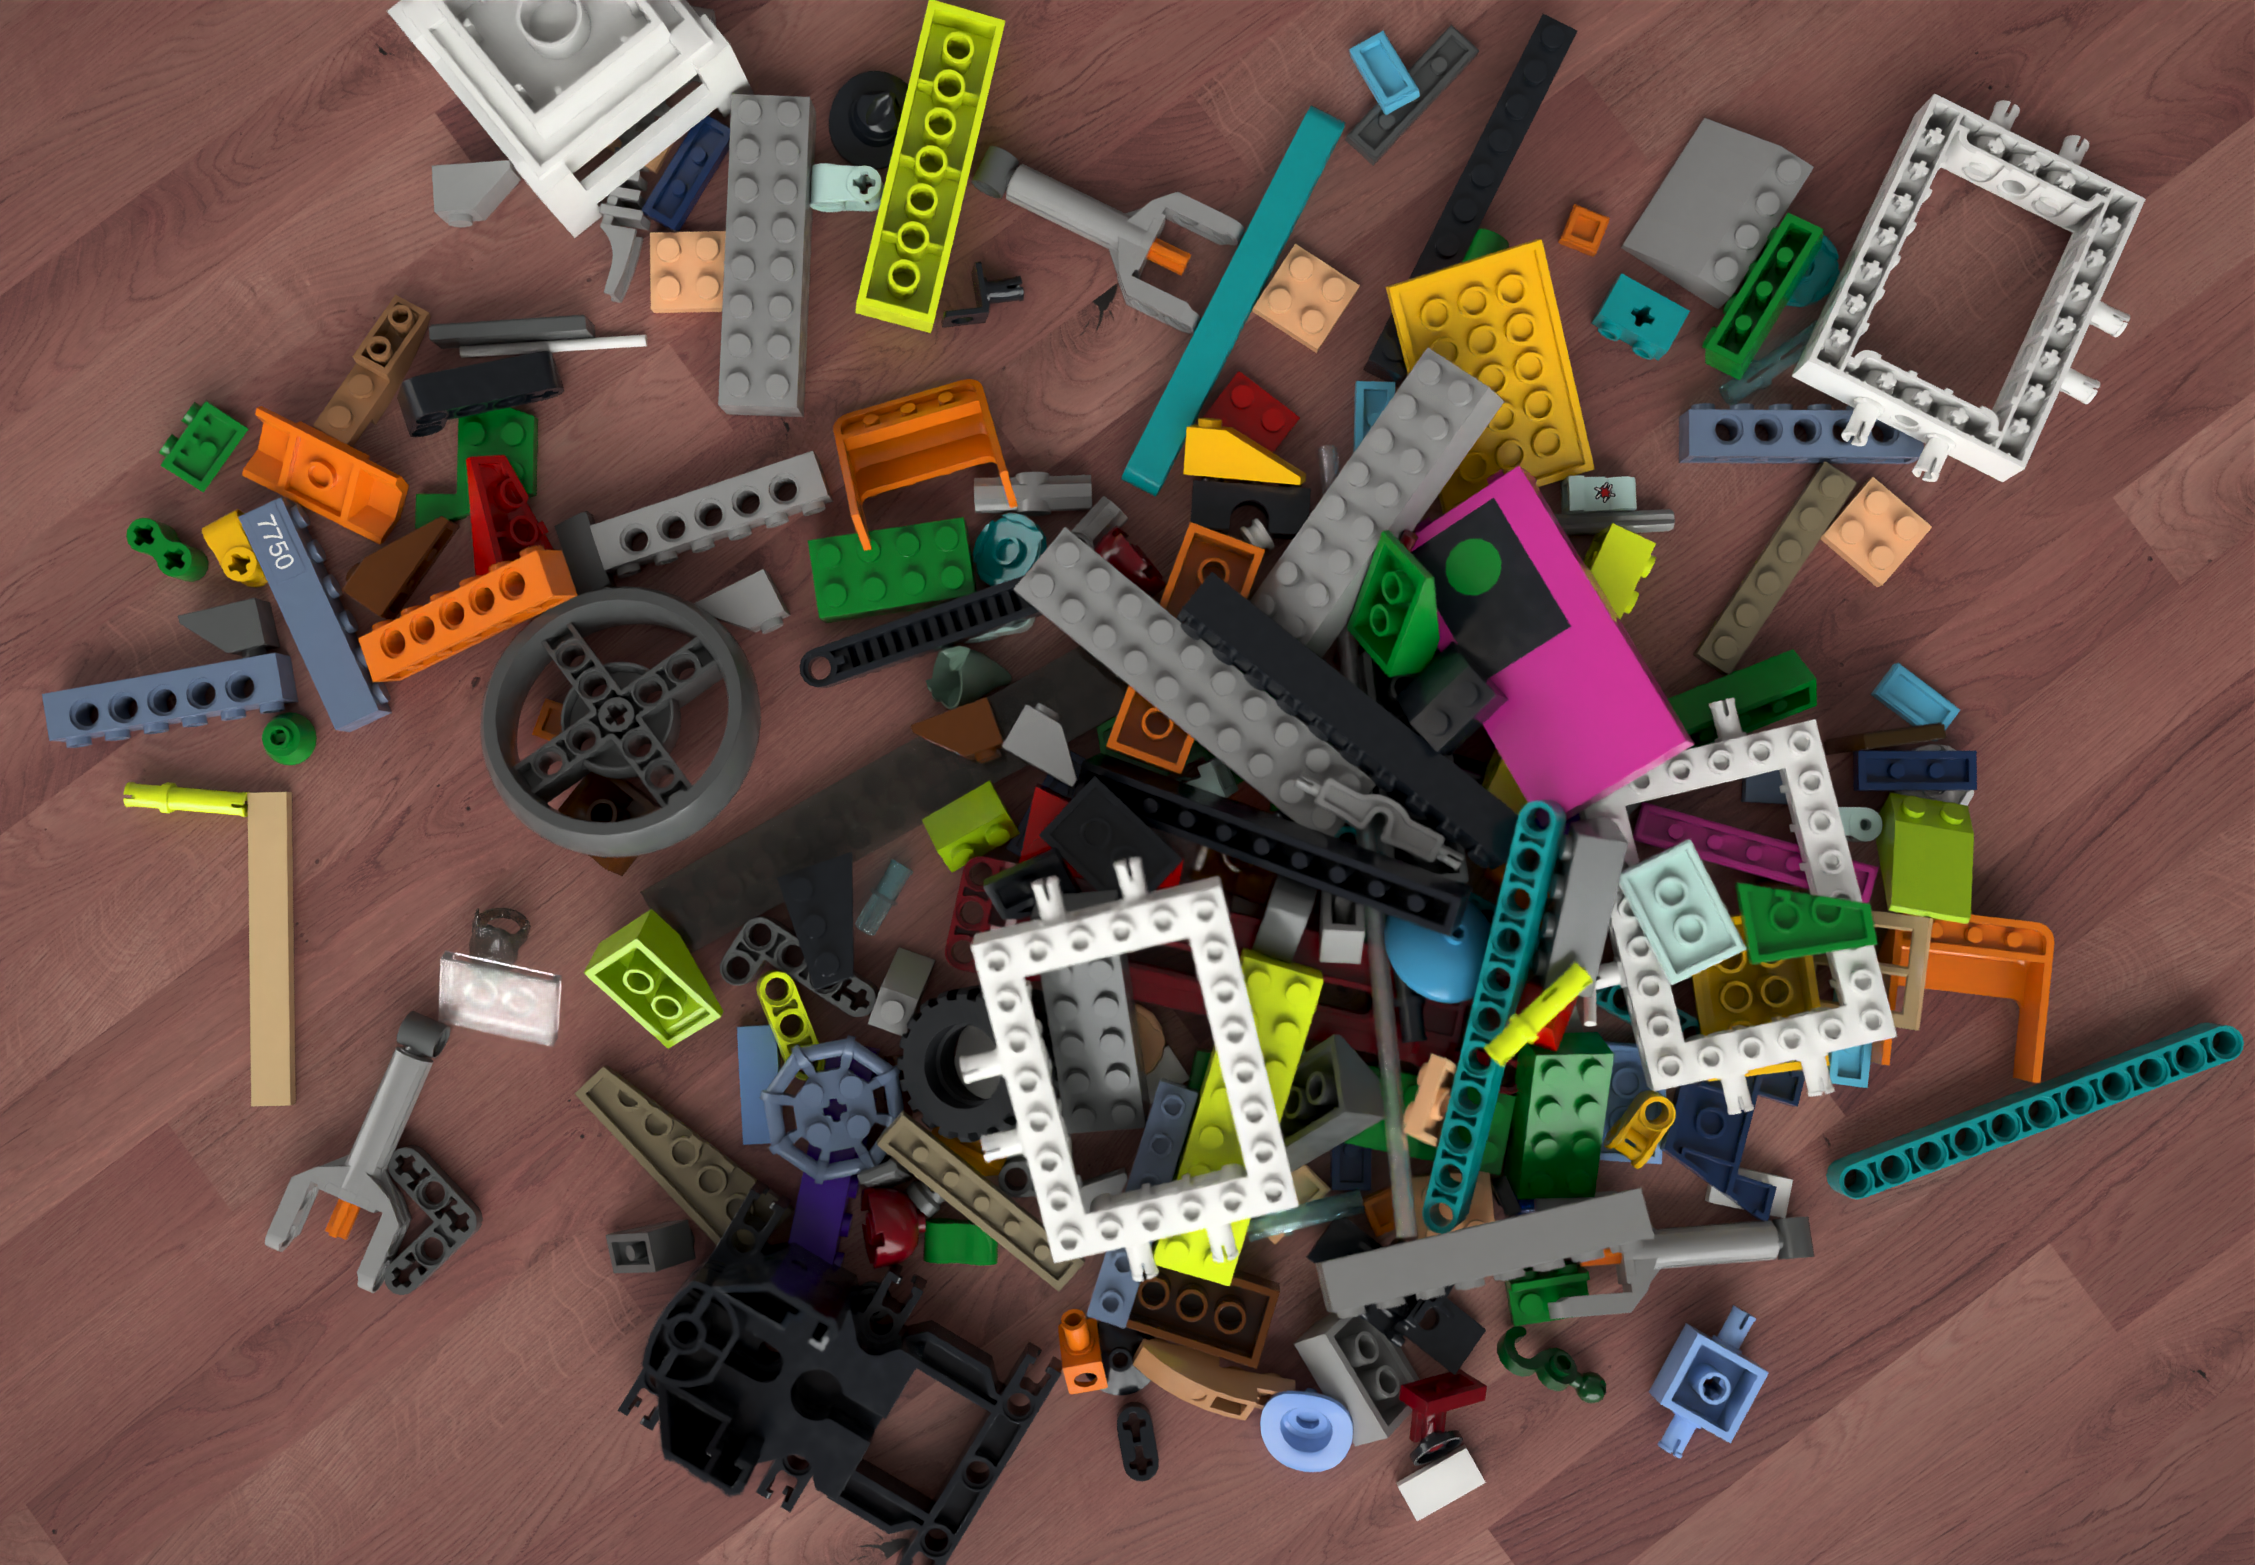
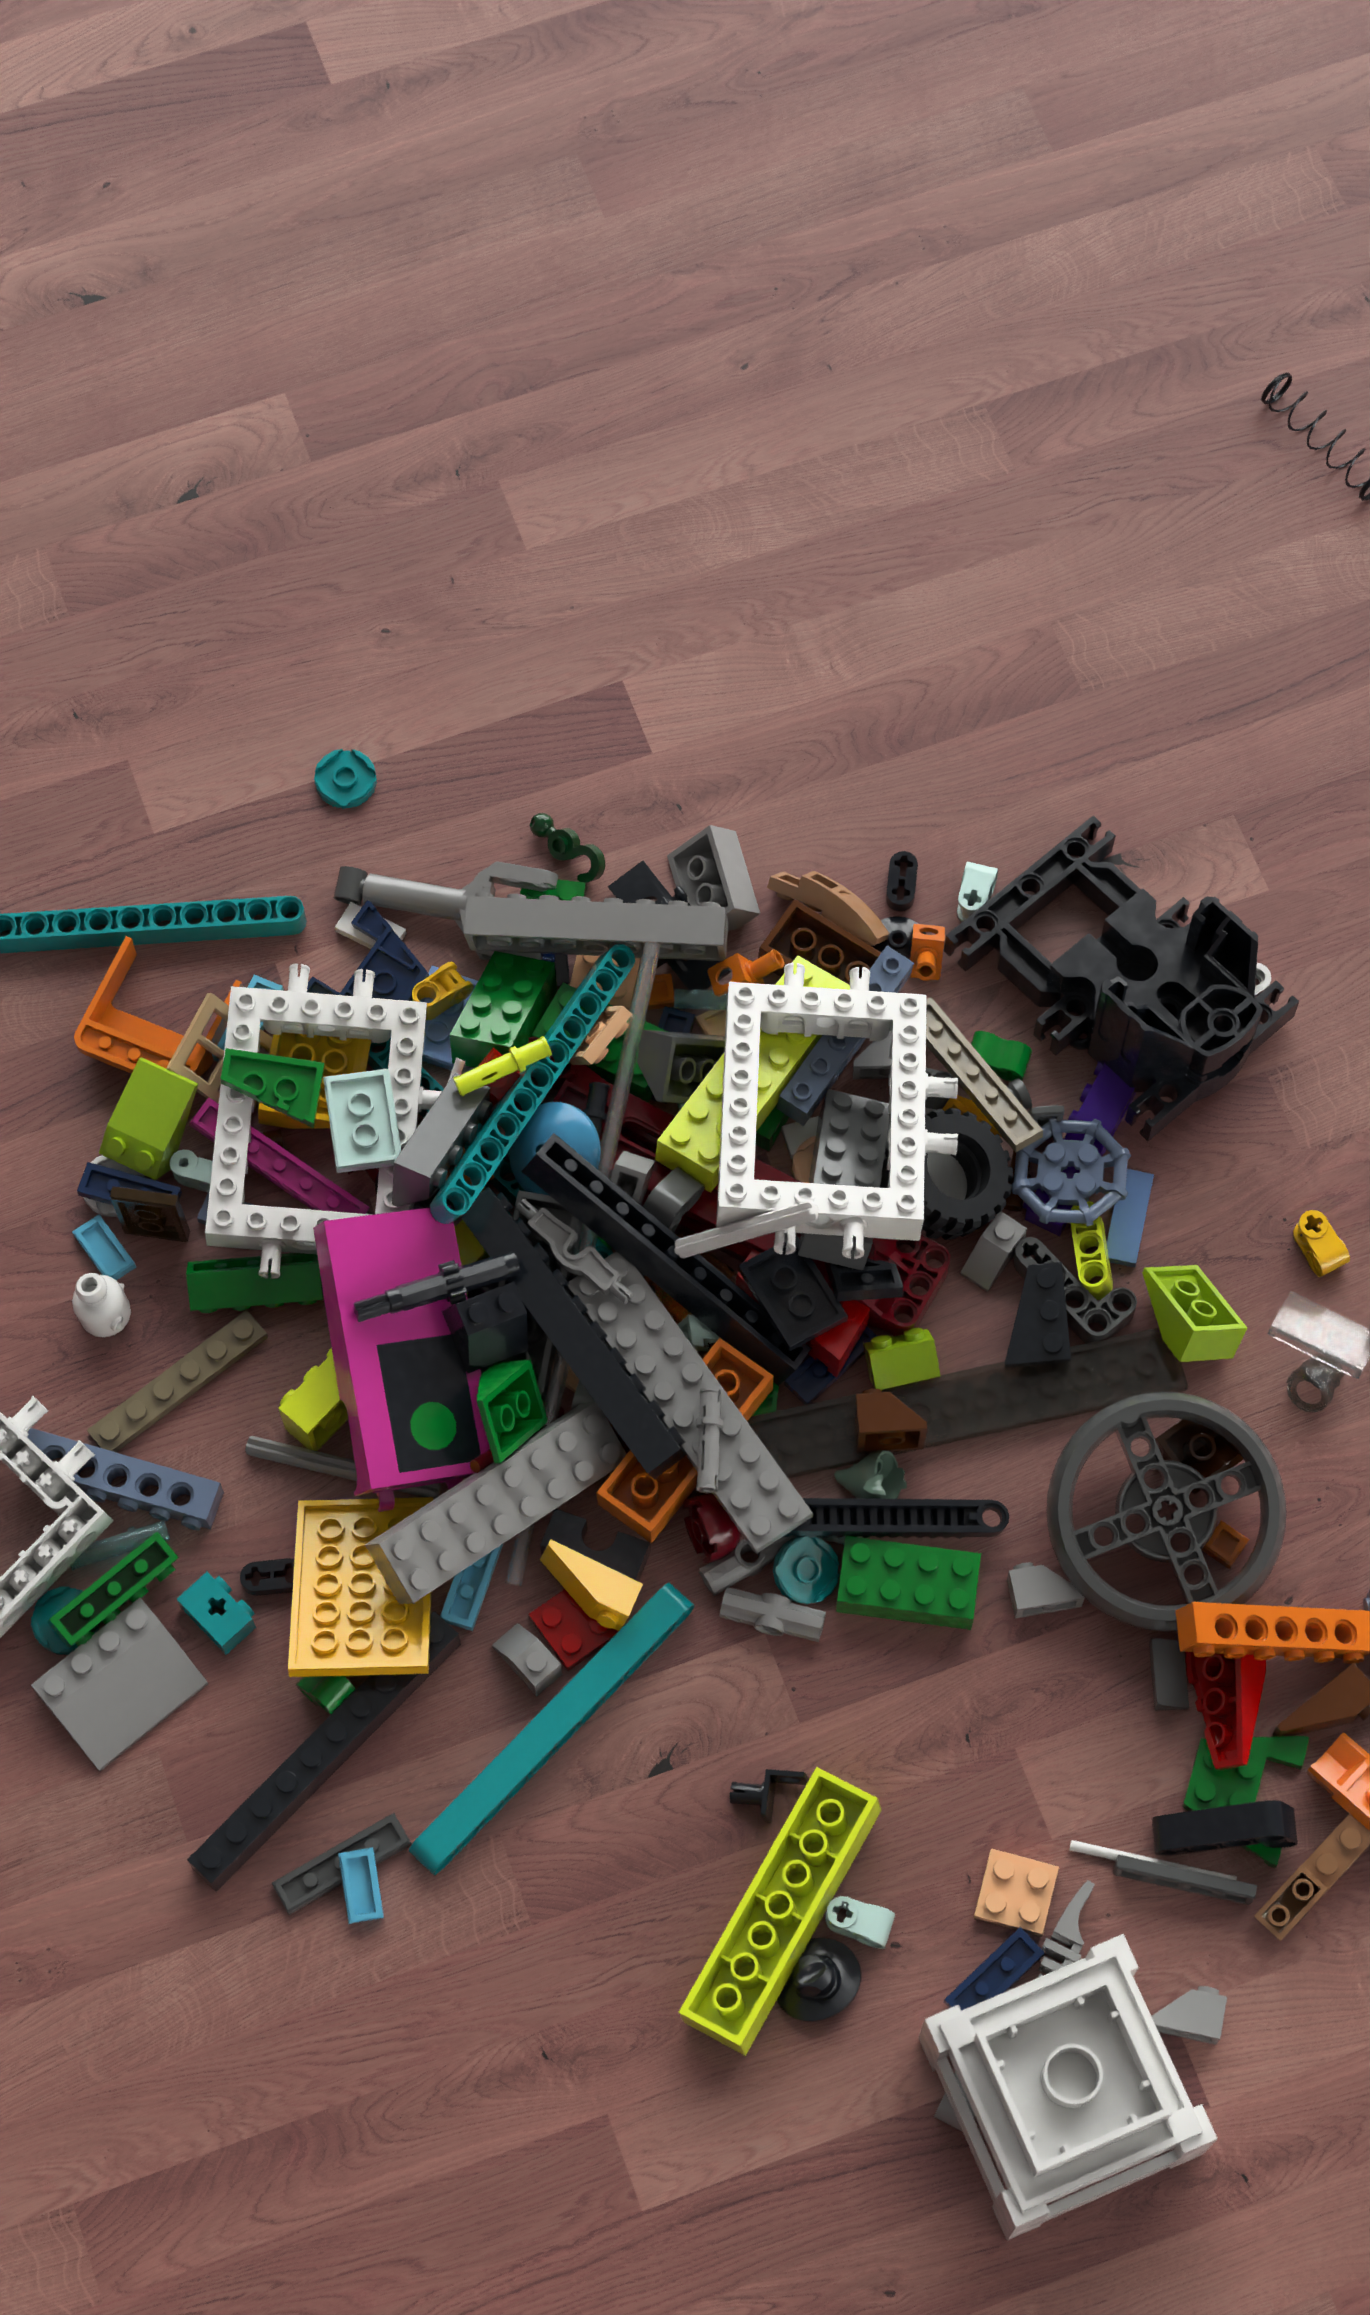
camera: 160 degrees left, 20 degrees down
dark tan wing [575,1065,795,1245] -> none
light grey brick [590,451,833,578] -> none
dark grey slope [606,1220,696,1273] -> none
light grey brick [718,94,817,417] -> none
orange windscreen [833,379,1018,551] -> none
clear light blue axle [855,859,914,936] -> none
dark red cylinder [860,1187,926,1269] -> none
light grey piece [971,146,1245,334] -> none
light grey slope [1002,703,1078,789] -> none
white bush [1239,518,1275,550] -> none
light nougat plate [1252,244,1360,353] -> none
hat [1260,1388,1353,1472] -> none
white tile [1396,1444,1486,1521] -> none
dark red piece [1399,1369,1487,1466] -> none
orange tile [1558,204,1610,257] -> none
light aqua leg [1561,475,1637,514] -> none
light blue brick [1649,1305,1769,1459] -> none
light nougat plate [1820,477,1932,587] -> none
none -> white piece [72,1273,131,1338]
none -> black beam [240,1558,295,1596]
none -> teal tile [314,749,377,809]
none -> black piece [353,1251,520,1322]
none -> light grey slope [492,1623,562,1697]
none -> white axle [674,1200,819,1258]
none -> light grey pin [696,1387,723,1493]
none -> orange bracket [708,949,785,997]
none -> light aqua piece [957,862,998,922]
none -> yellow piece [1293,1210,1350,1277]

